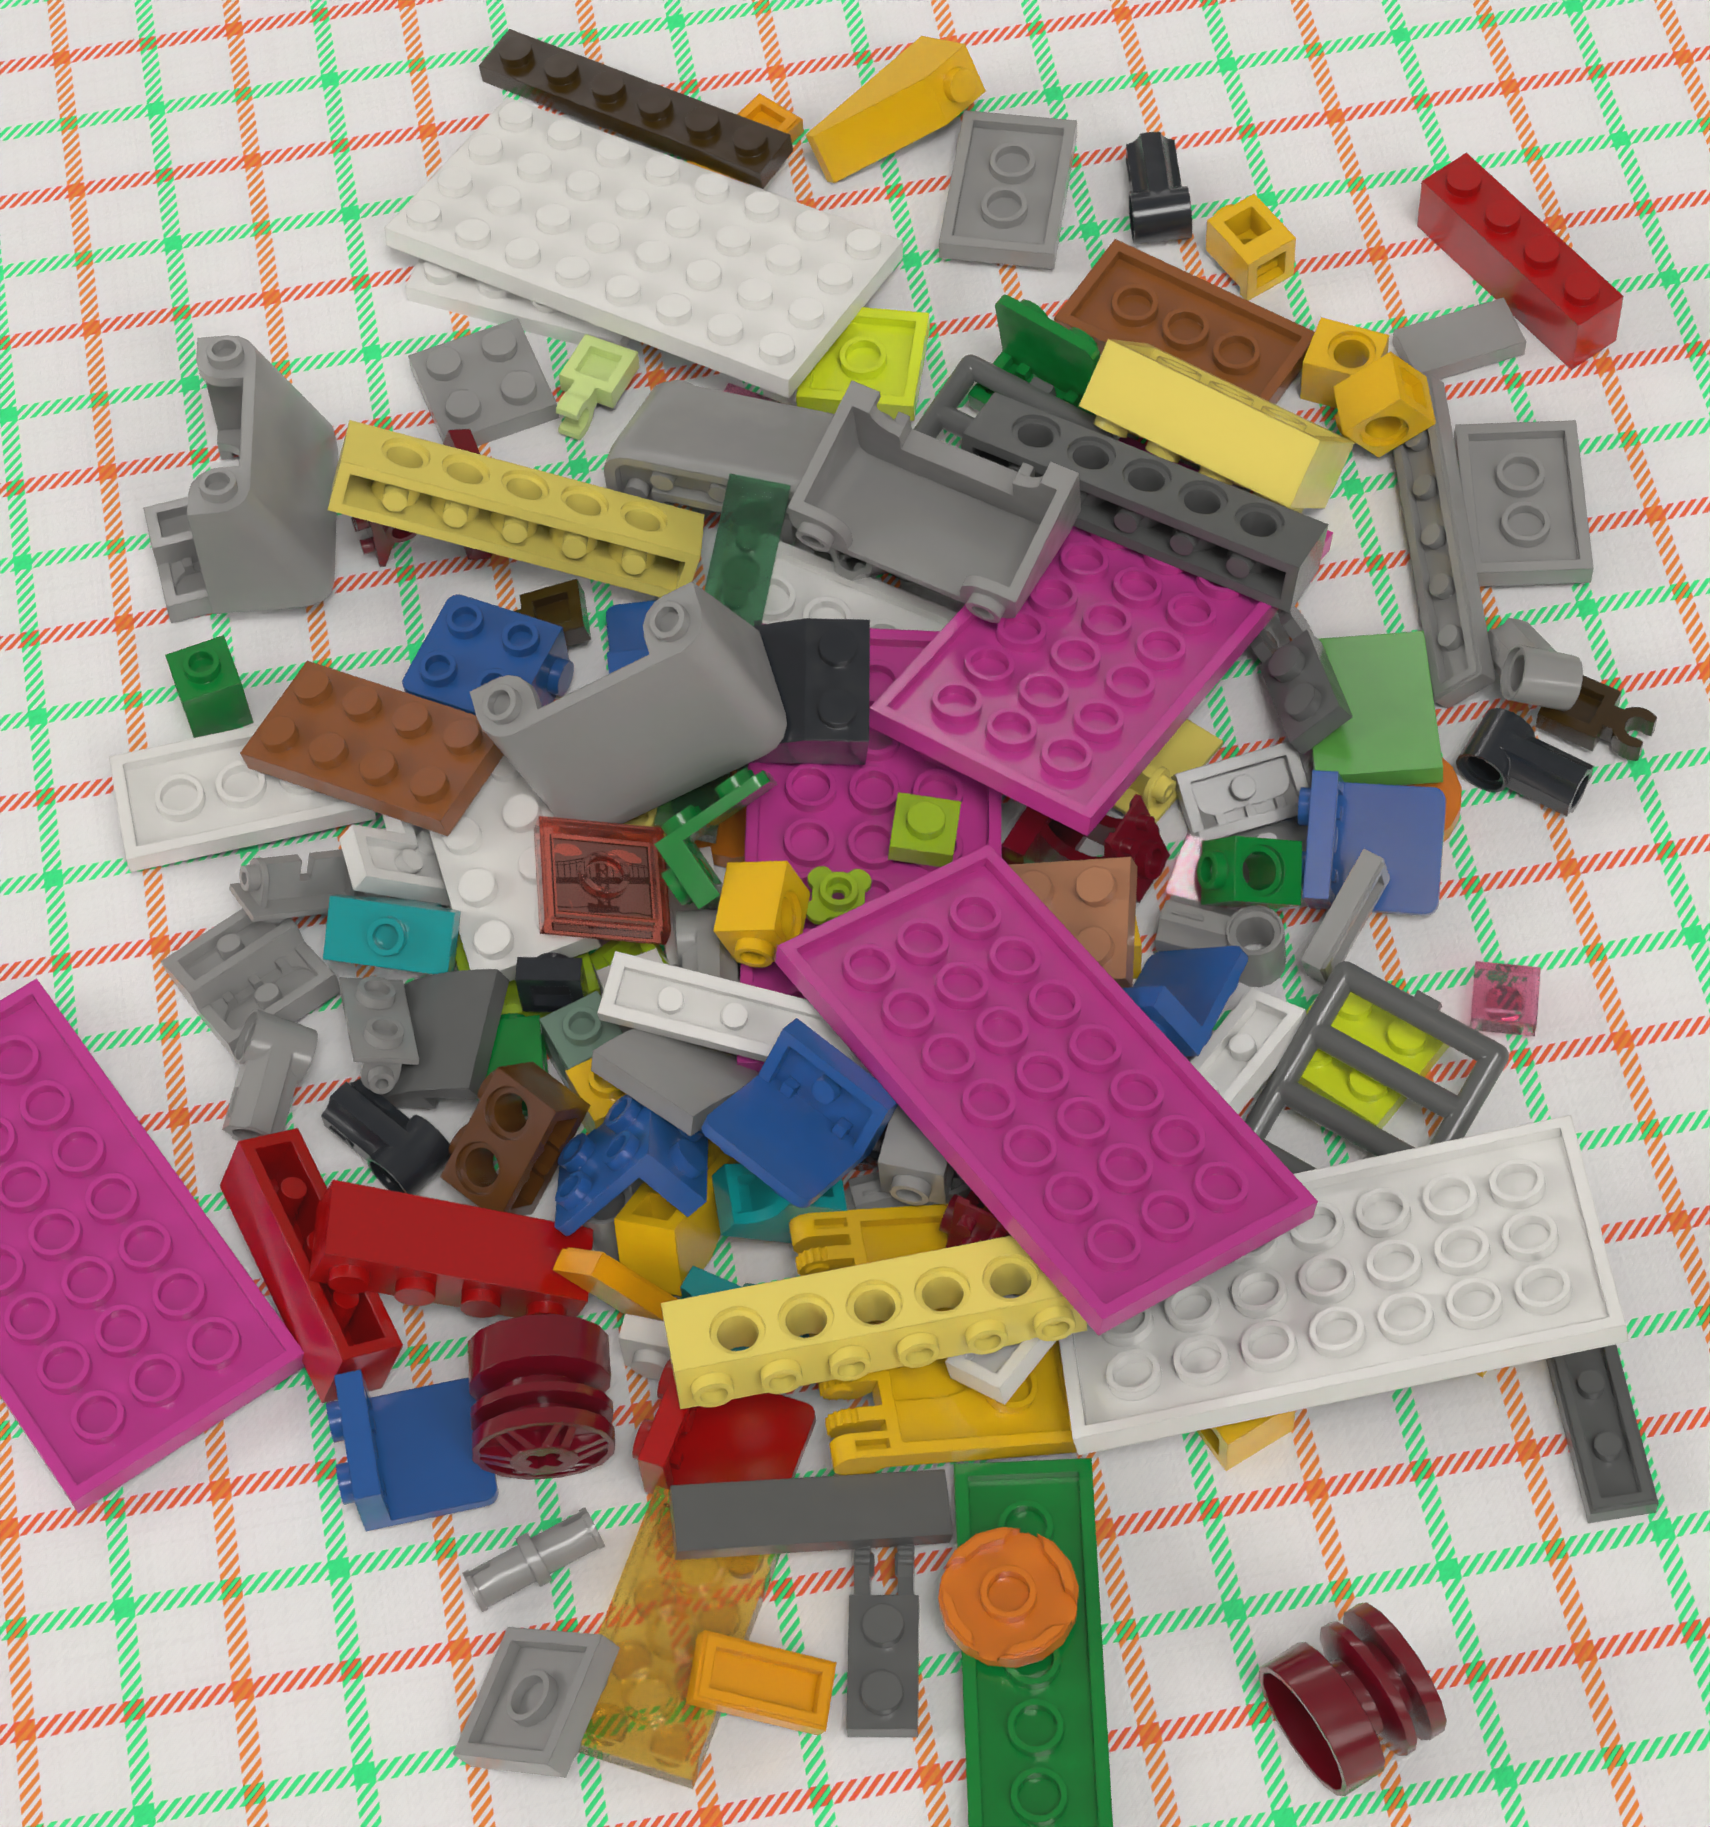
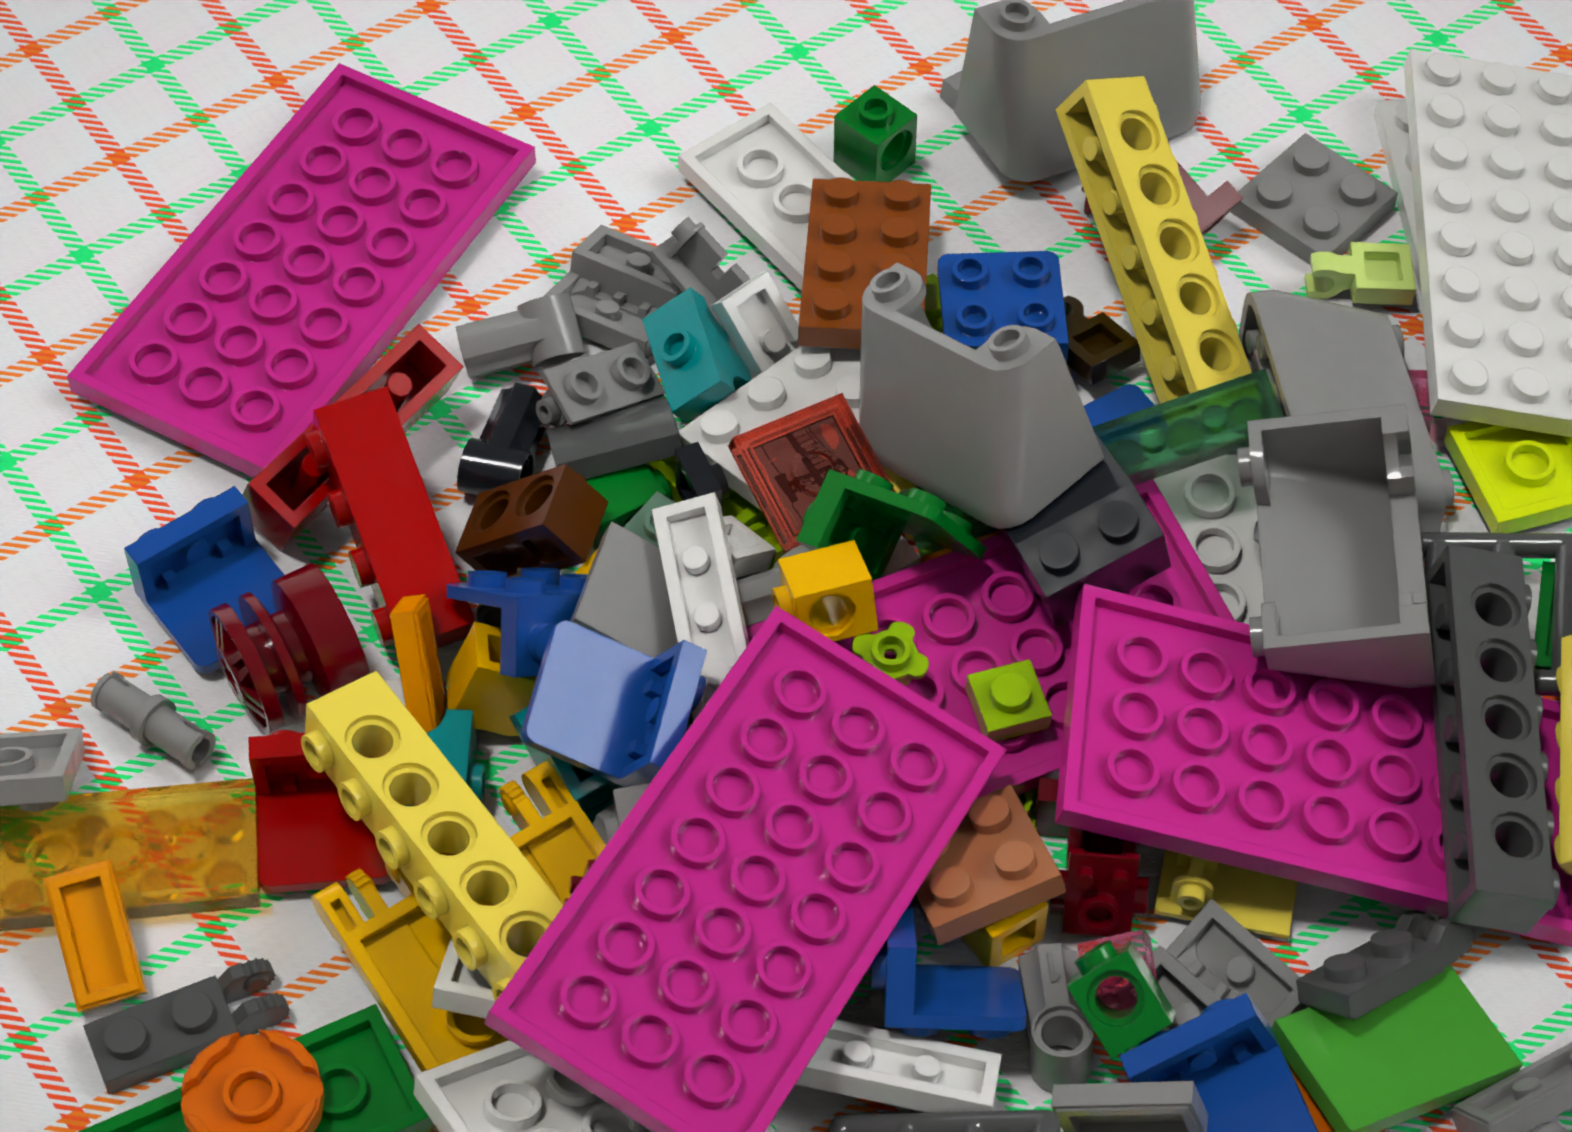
camera: 60 degrees right, 5 degrees down
dark grey tile [669,1469,953,1560] -> none

